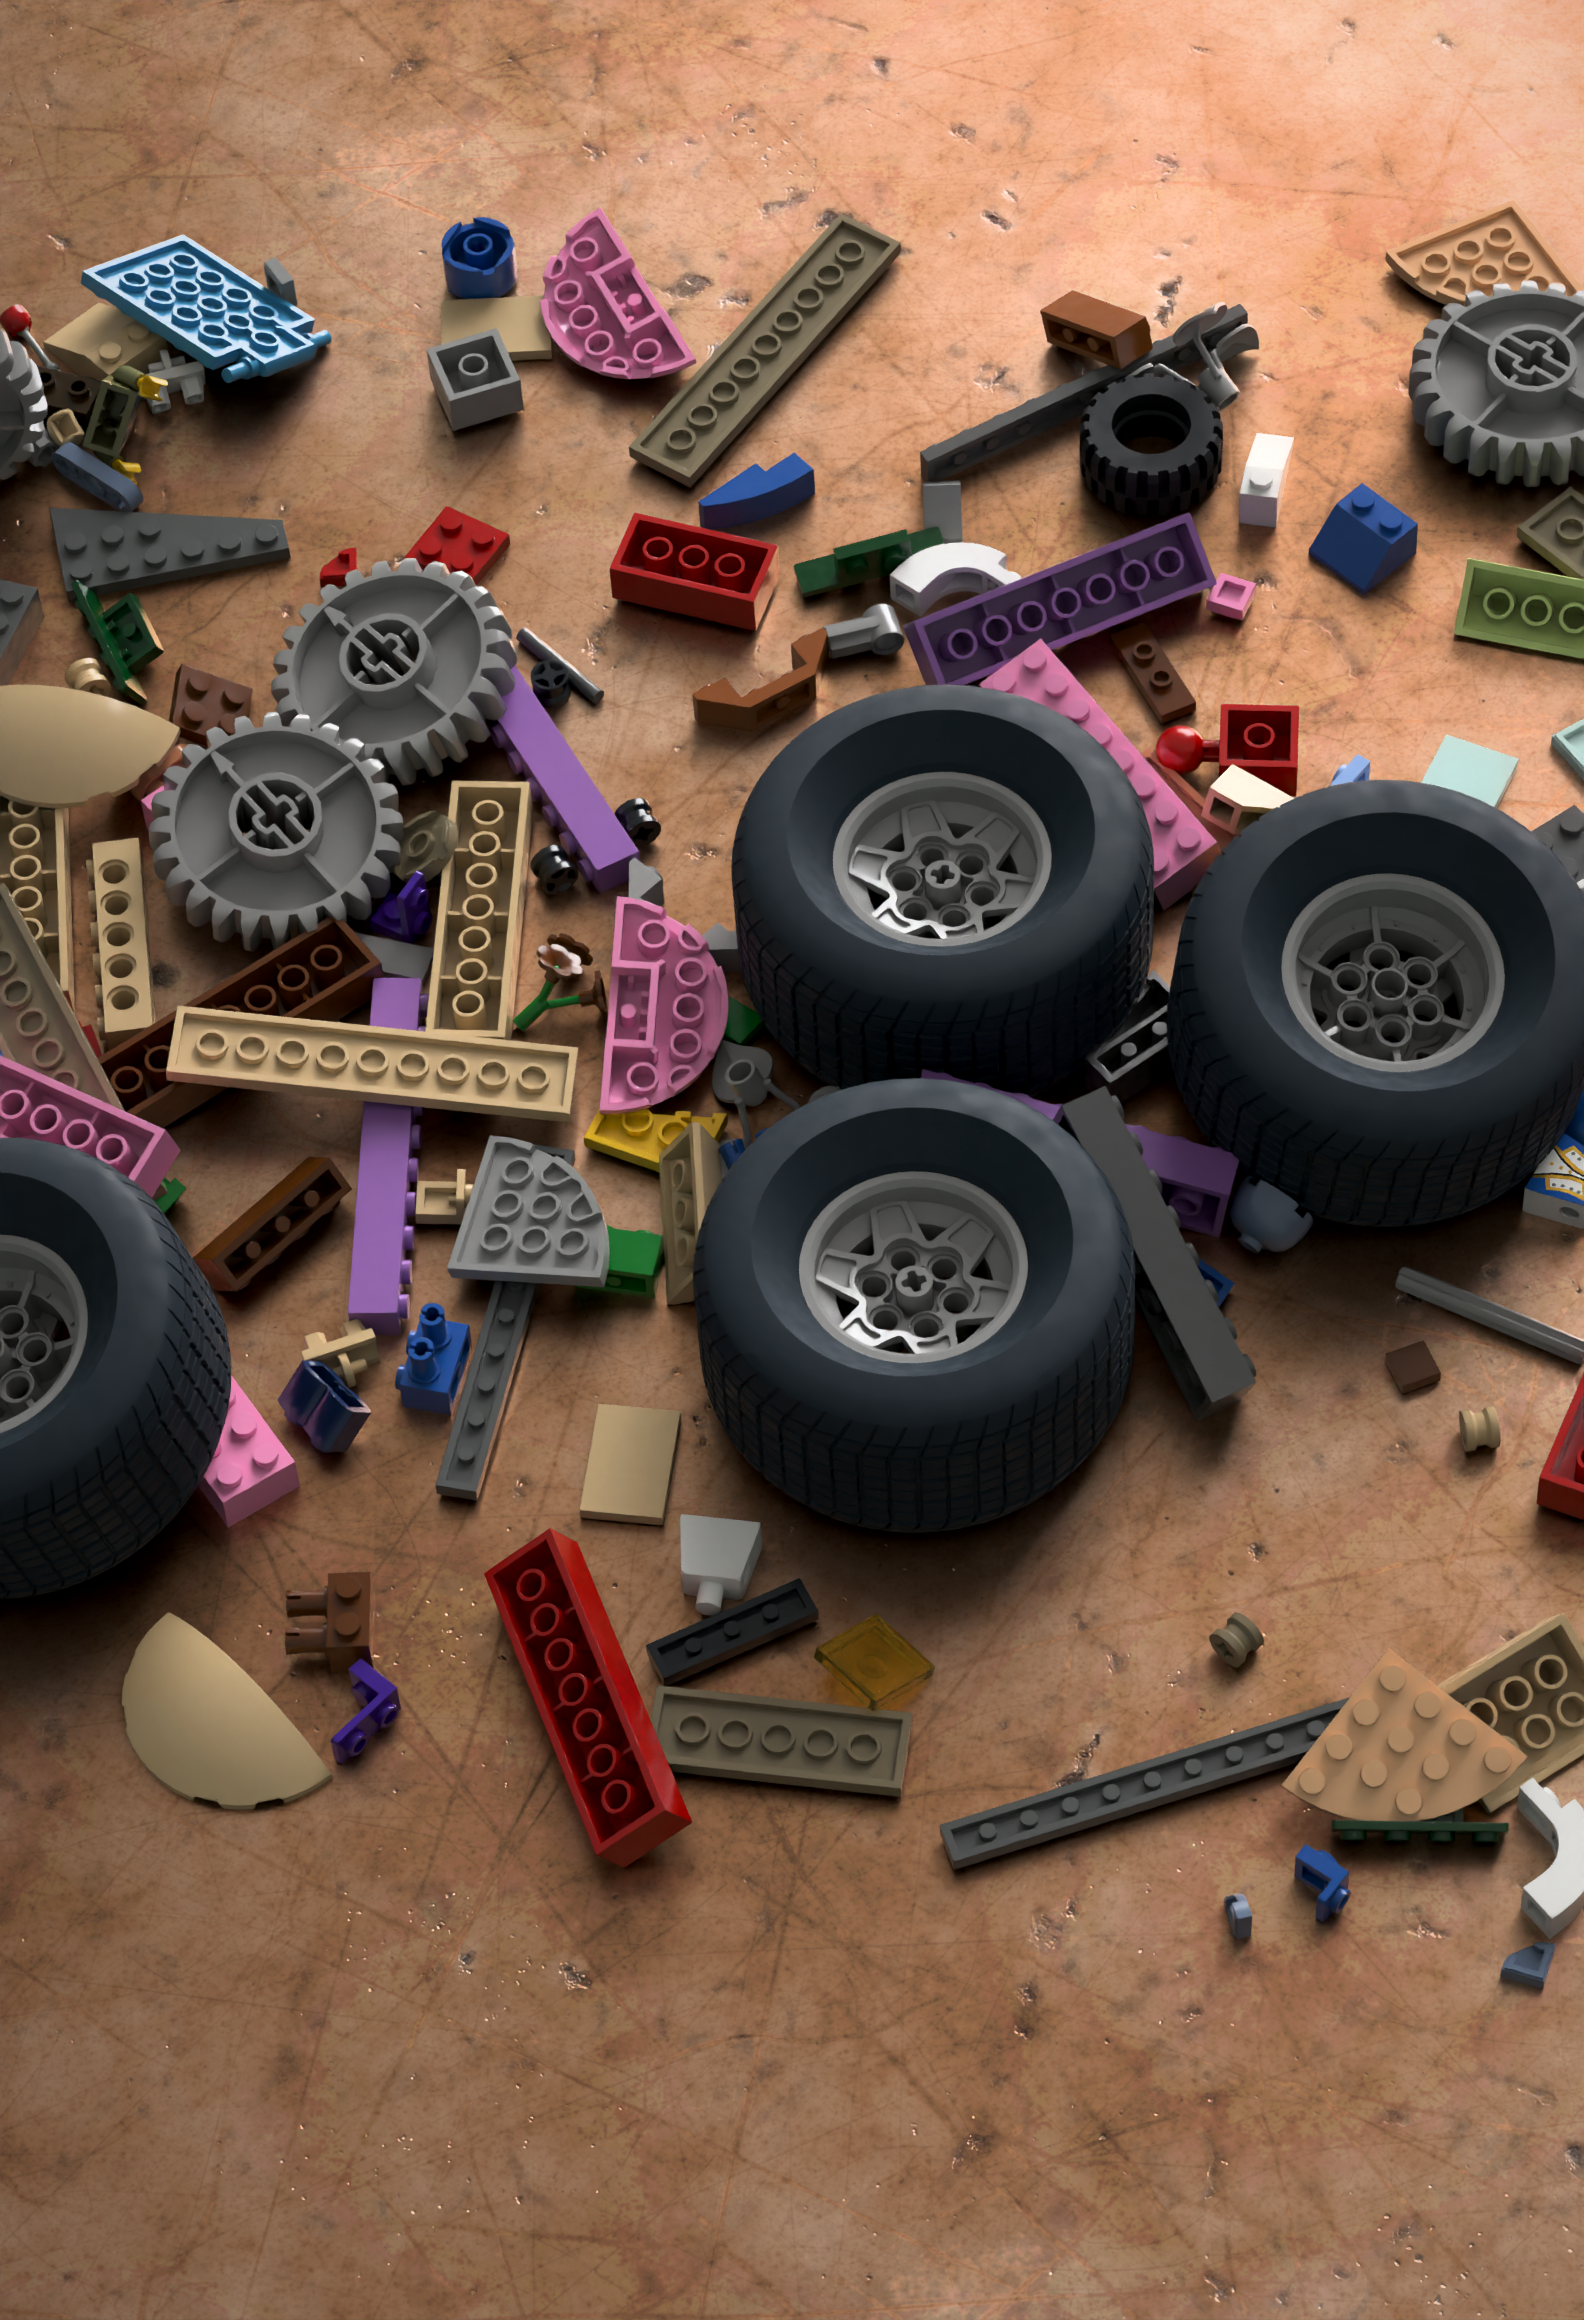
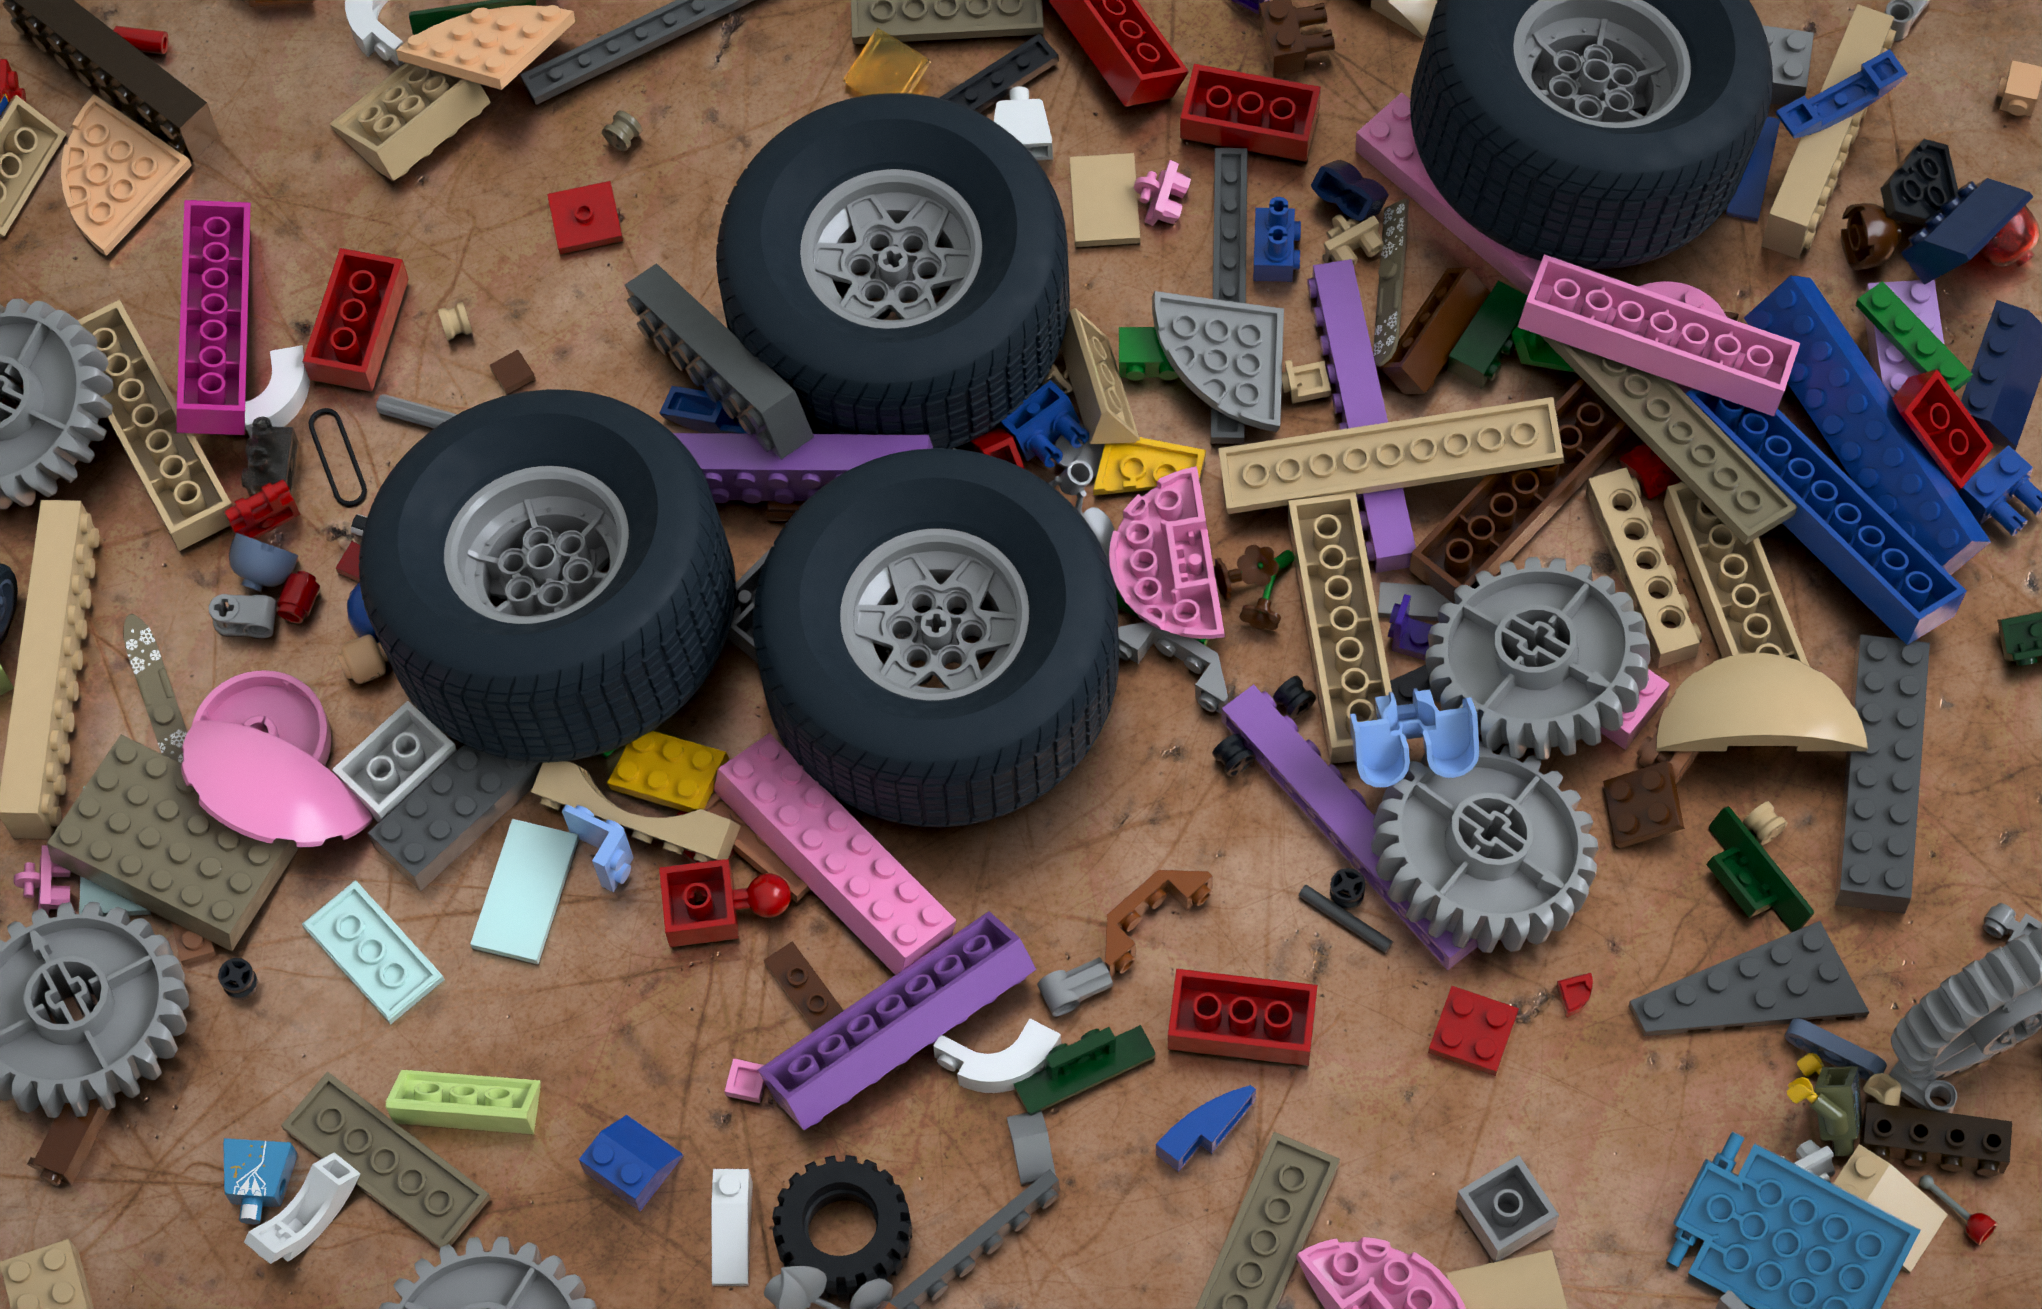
camera: 170 degrees right, 10 degrees up
dark tan tile [391,811,459,884] -> none
none -> red plate [547,181,623,254]
none -> bright pink hips [1134,160,1191,226]
none -> red brick [1180,64,1321,162]
none -> light blue piece [1350,688,1479,787]
none -> dark tan piece [1373,198,1409,367]
none -> dark green brick [1447,280,1528,389]

